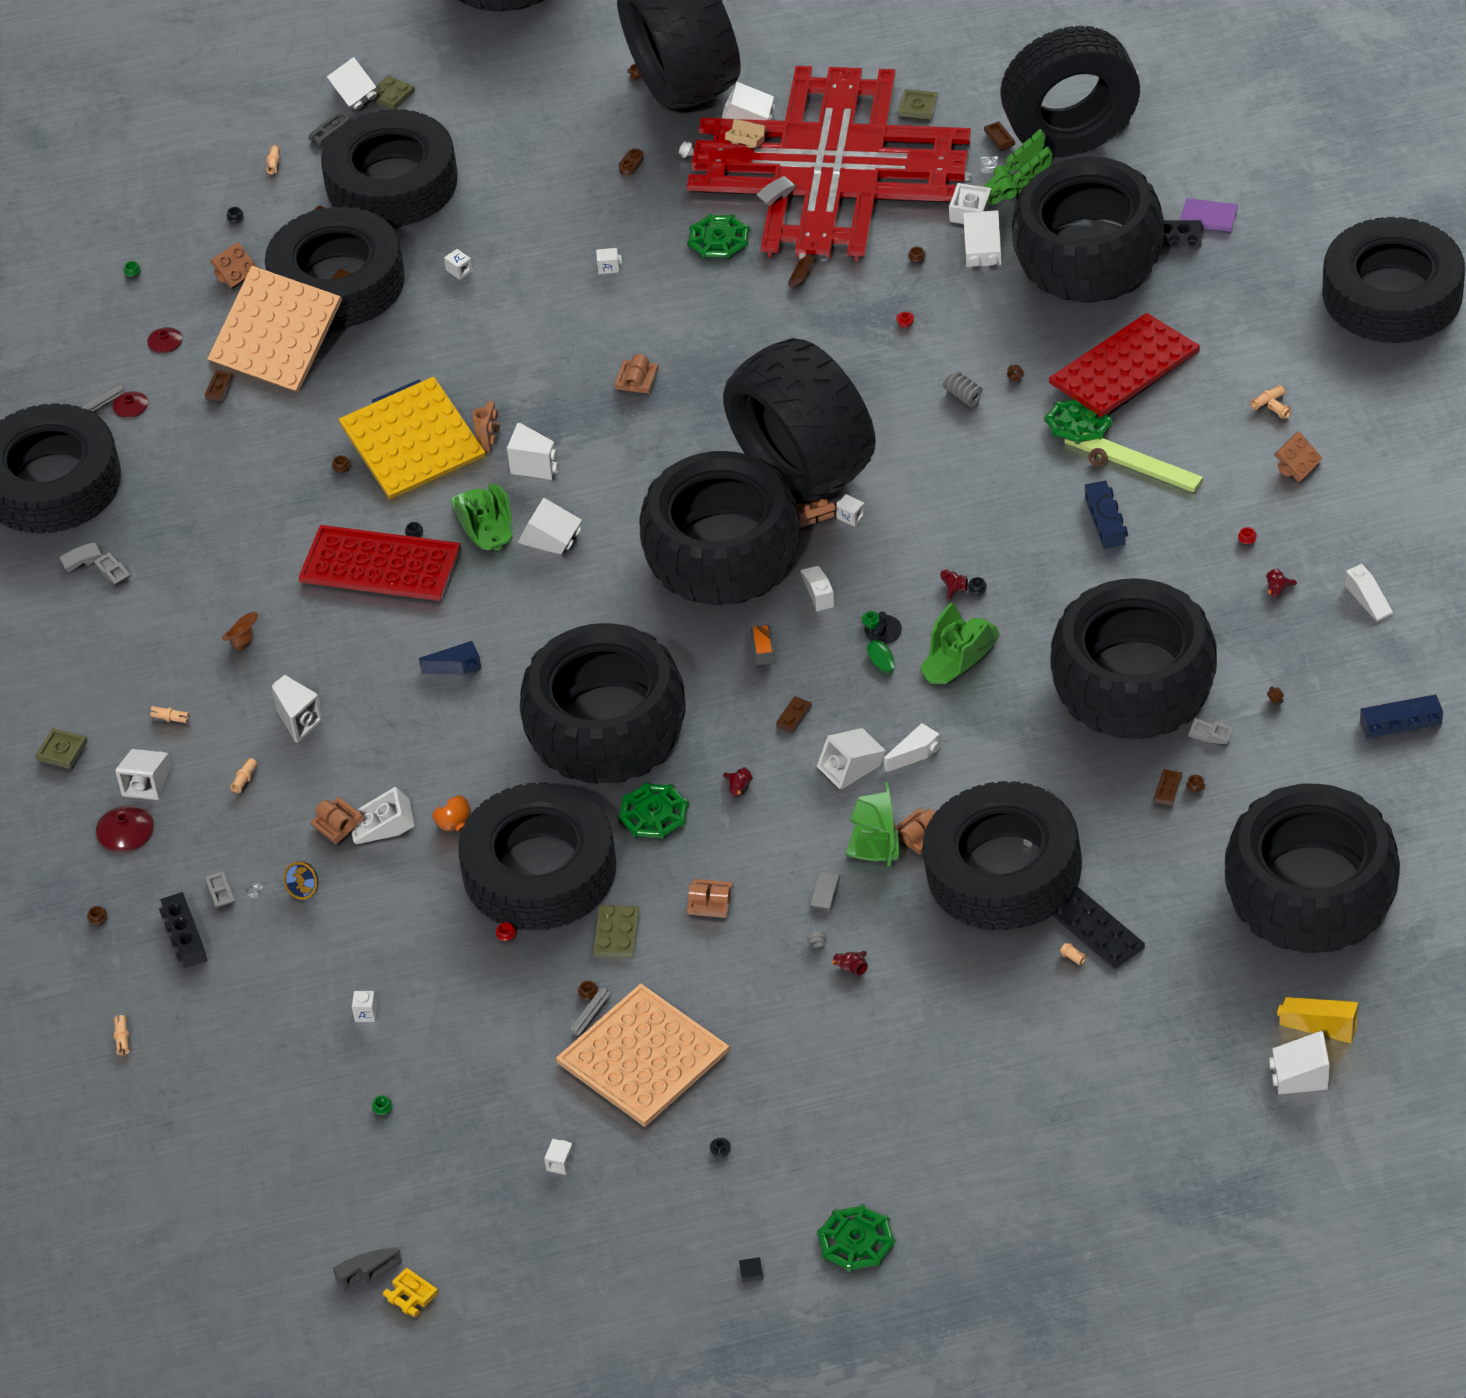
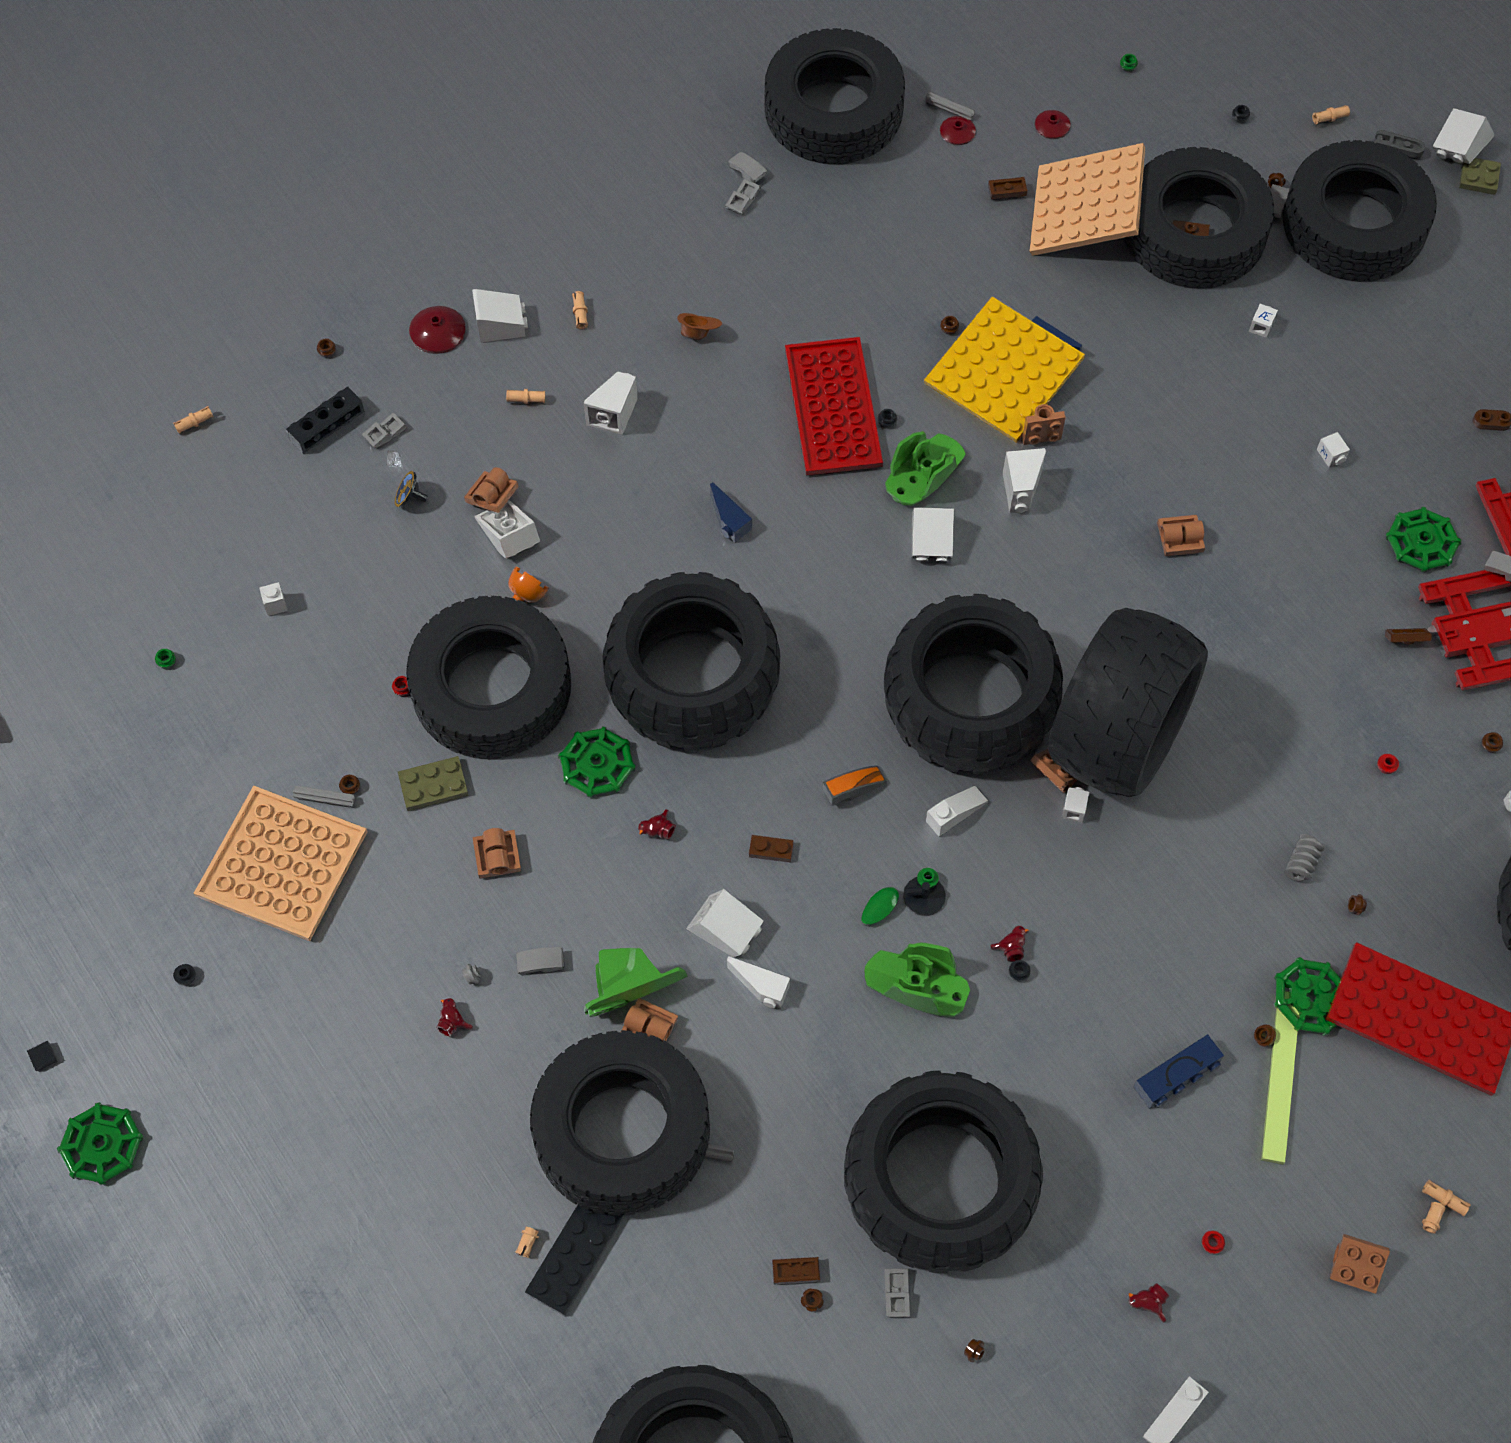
camera: 65 degrees right, 15 degrees up
olive plate [35,728,88,769] -> none
nougat plate [210,242,258,289] -> none
white brick [544,1139,574,1175] -> none

